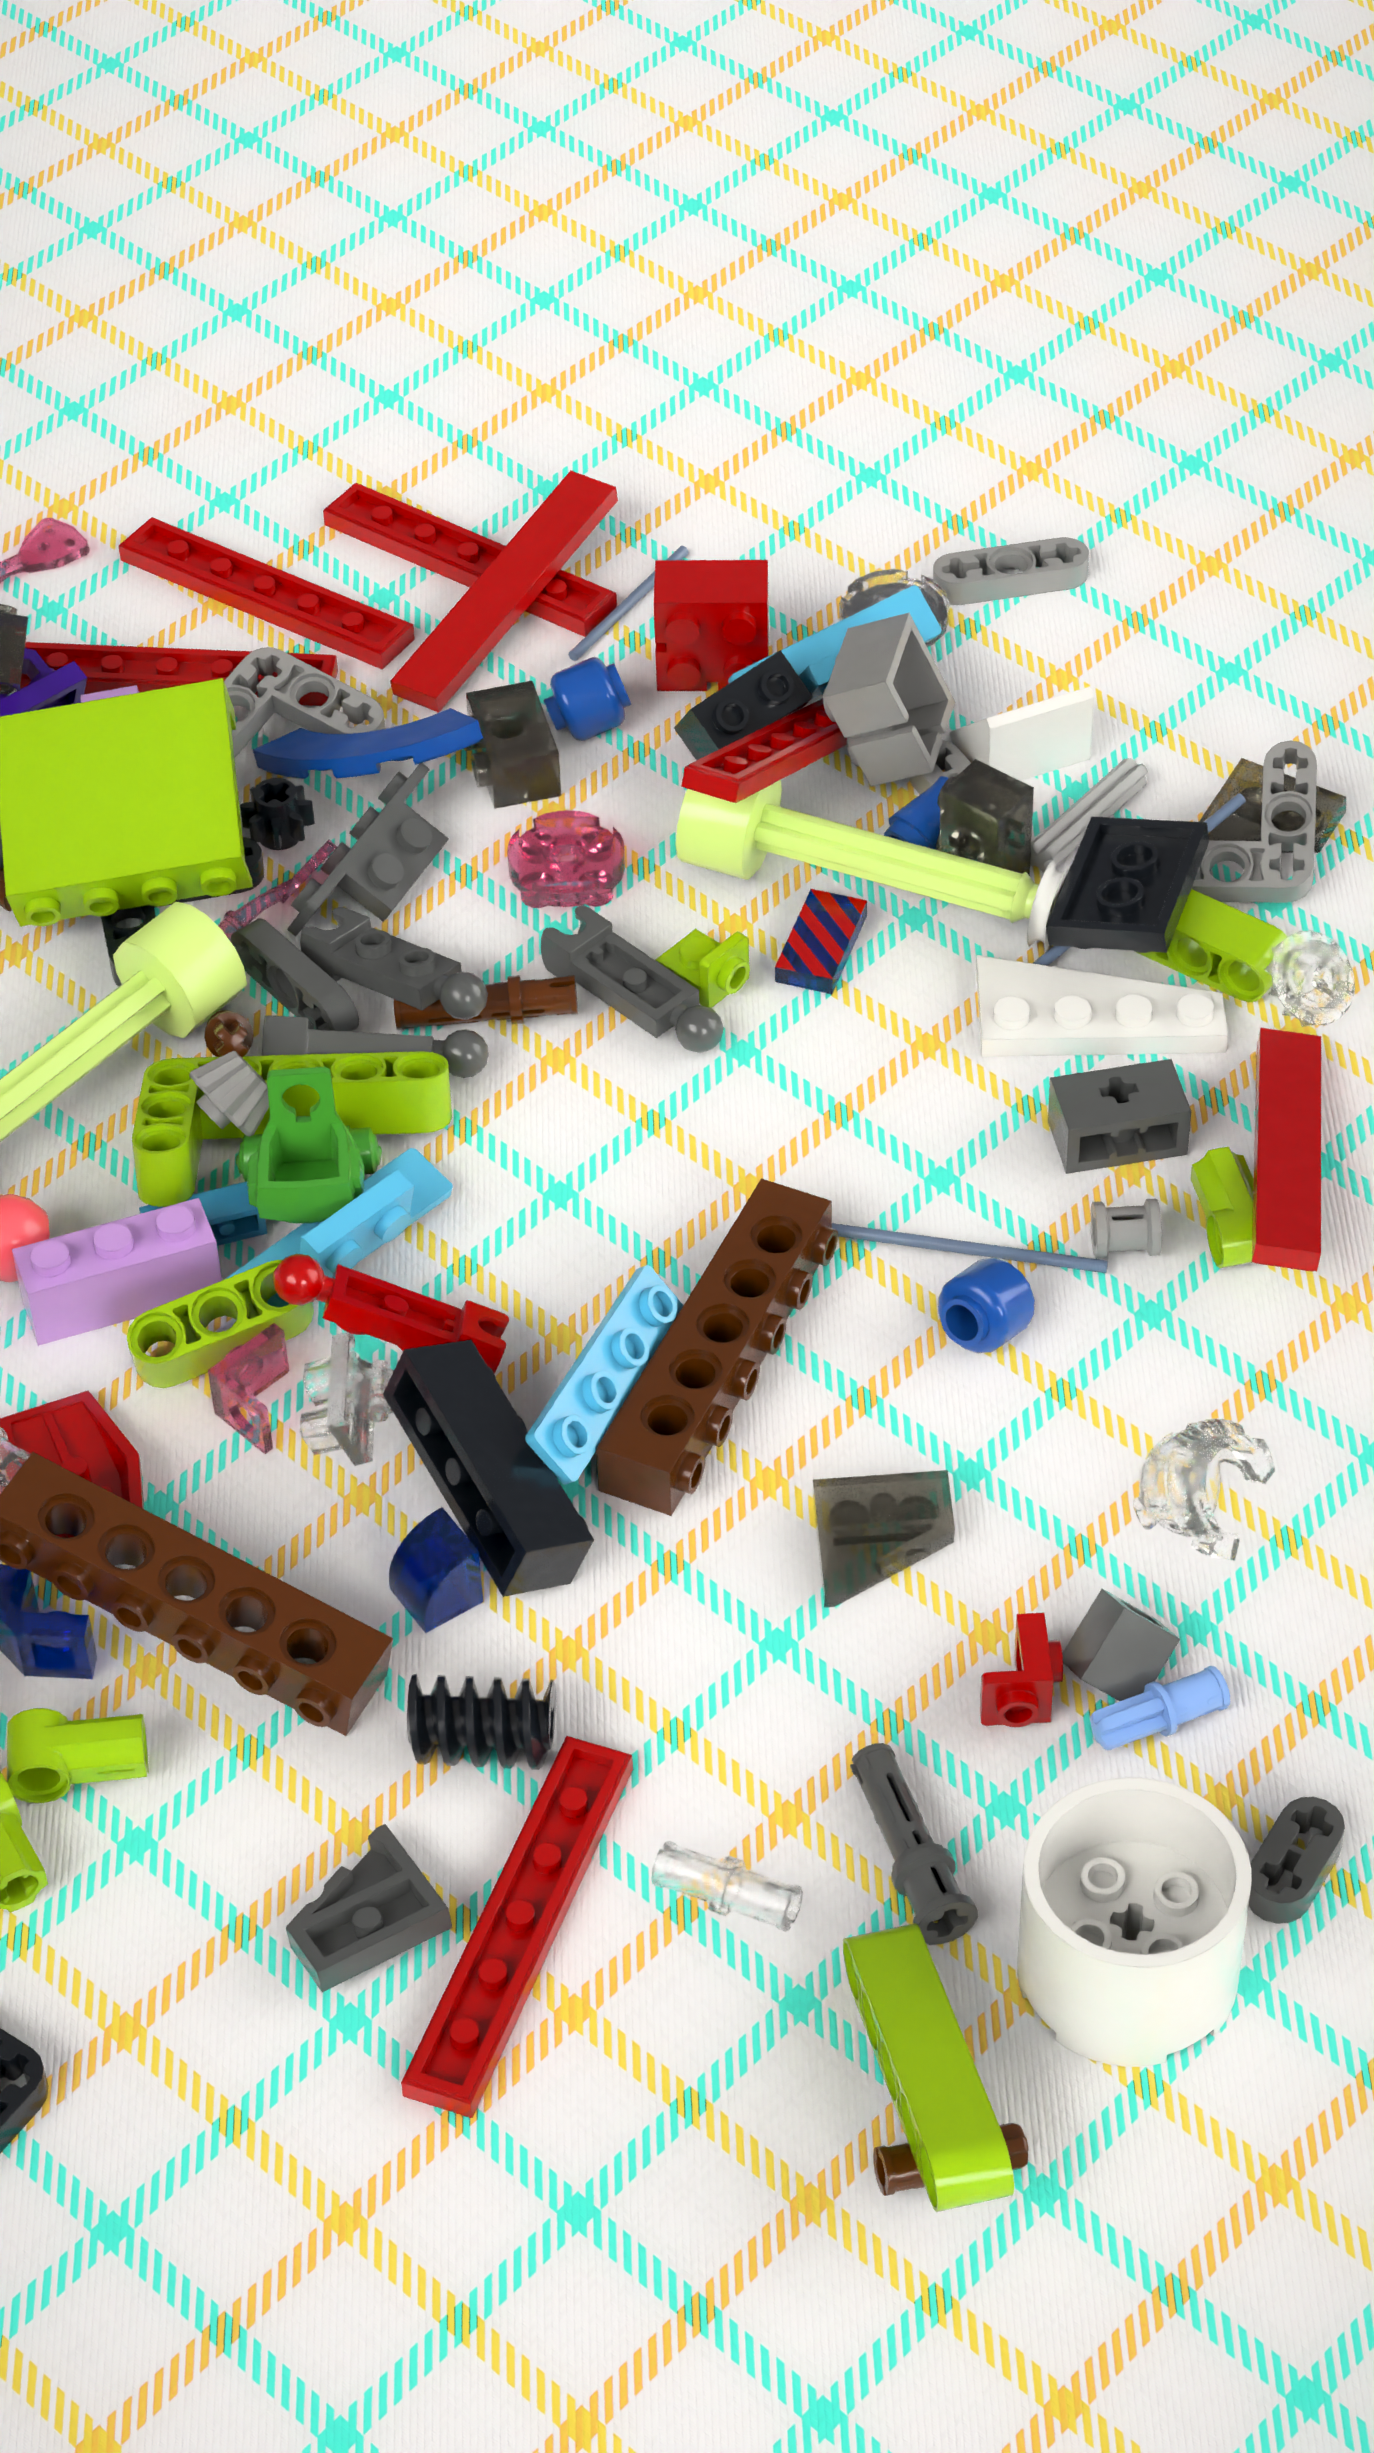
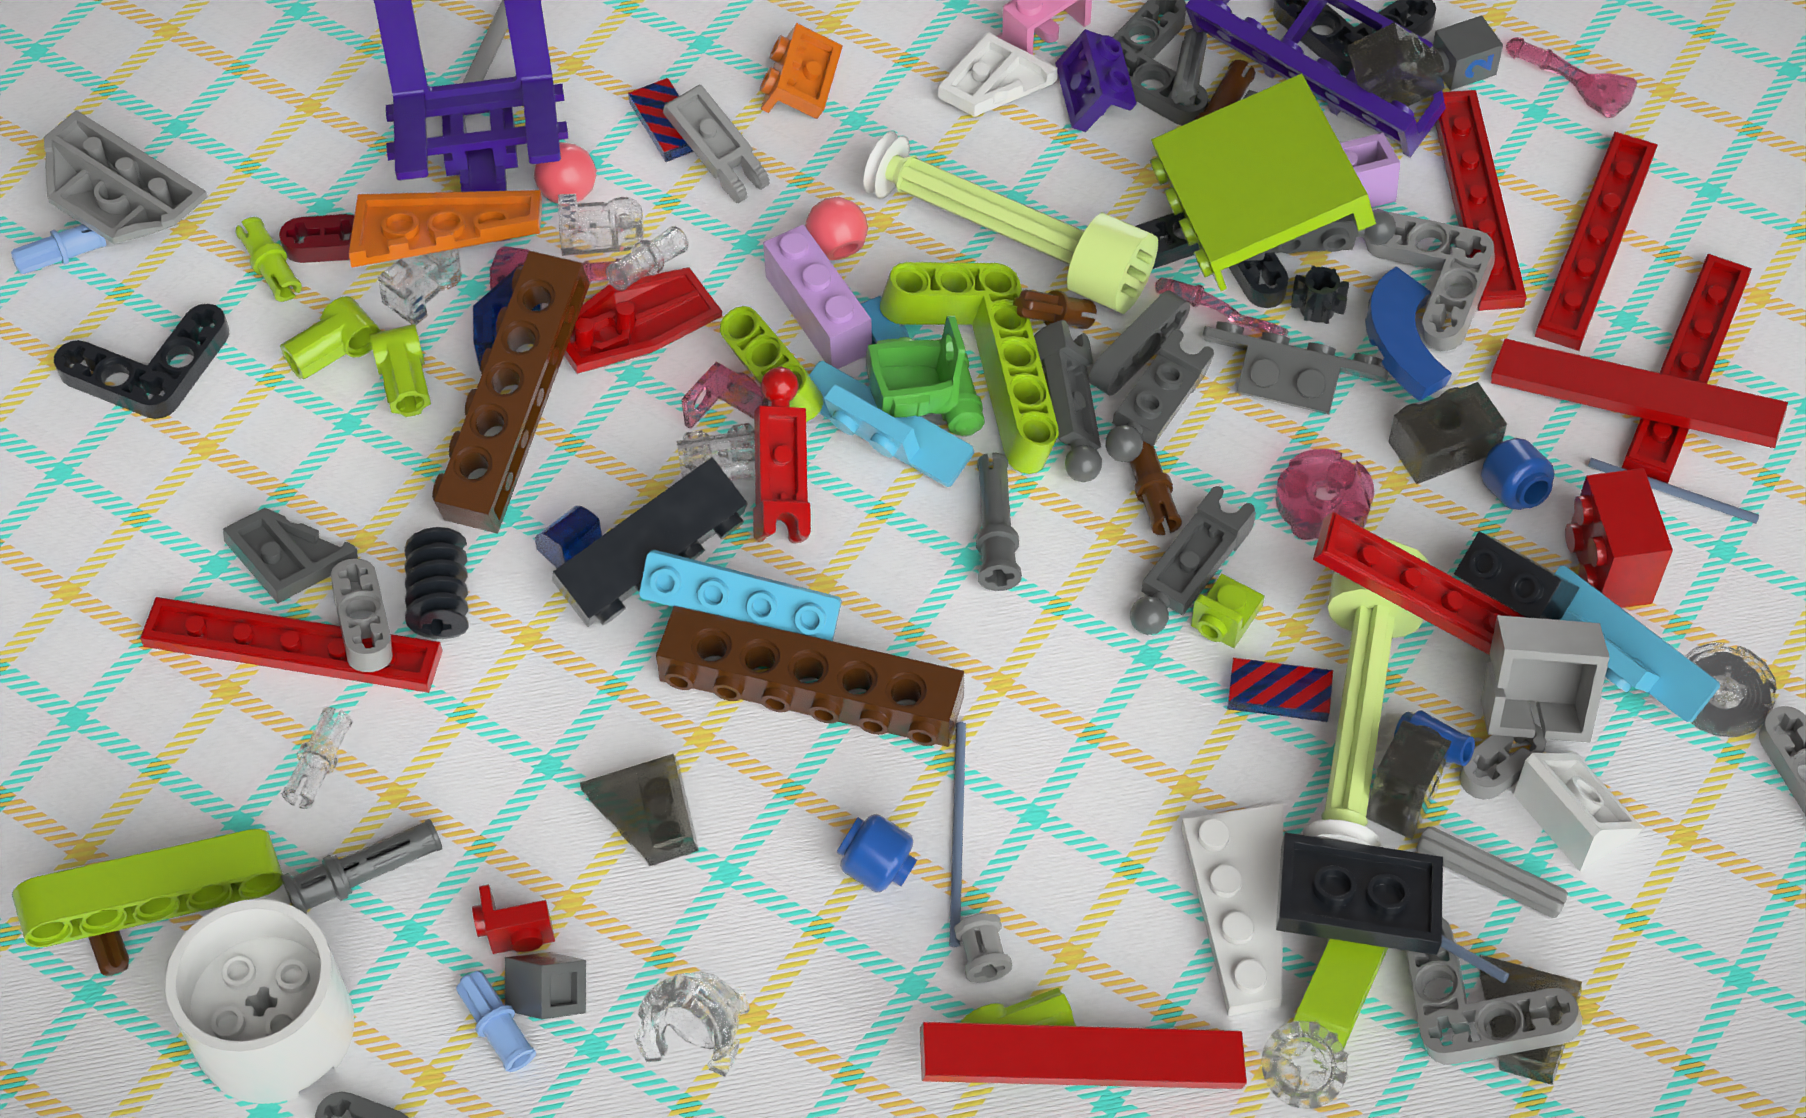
camera: 80 degrees right, 10 degrees up
light grey piece [189,1051,269,1137] -> none
dark grey brick [1048,1059,1191,1174] -> none
none -> light grey beam [331,559,393,672]
none -> dark grey pin [976,452,1022,591]

